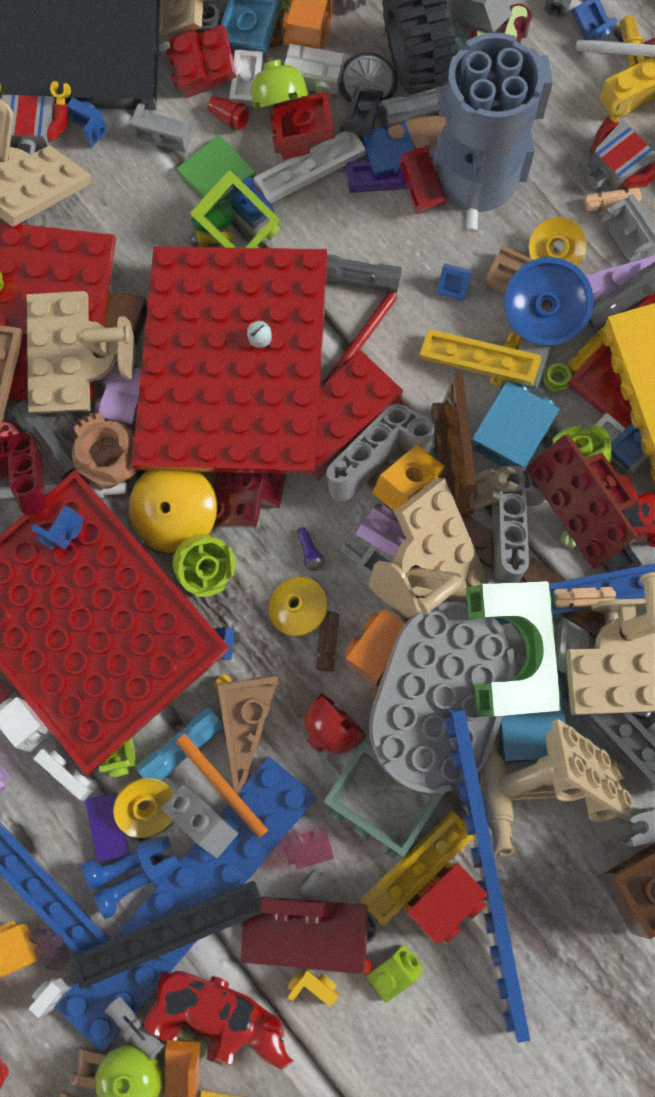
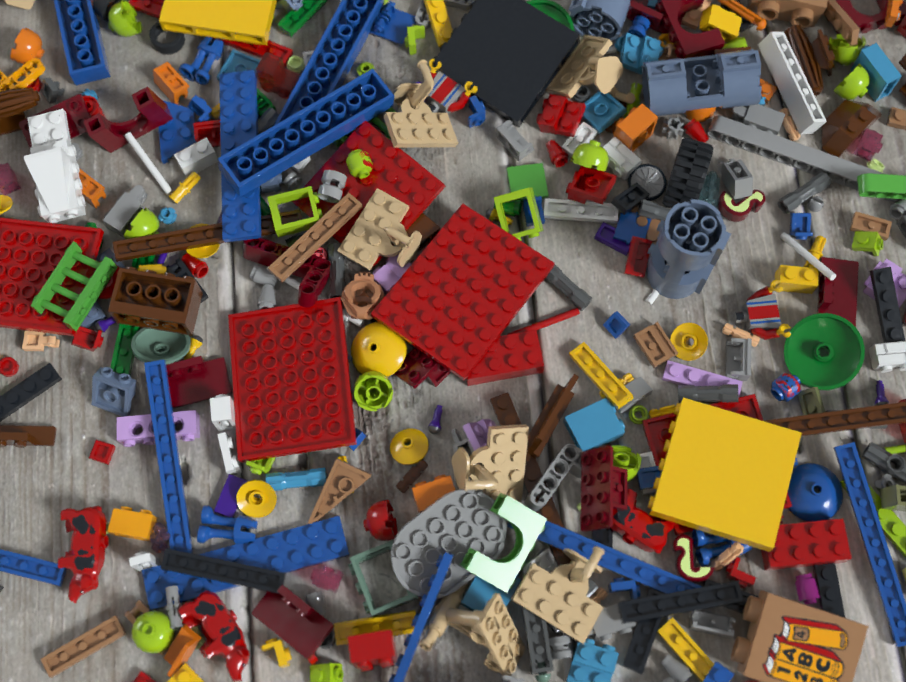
camera: 30 degrees right, 5 degrees down
blue bracket [31,506,84,549] -> none
light grey brick [161,784,239,858] -> none
orange bar [176,734,269,839] -> none
light aqua hinge [247,321,272,348] -> none
light grey beam [326,404,435,501] -> none
light orange brick [373,444,445,511] -> none
dark tan plate [469,466,518,510] -> none
blue dish [504,257,594,346] -> none
light nougat axle [553,587,616,608] -> none

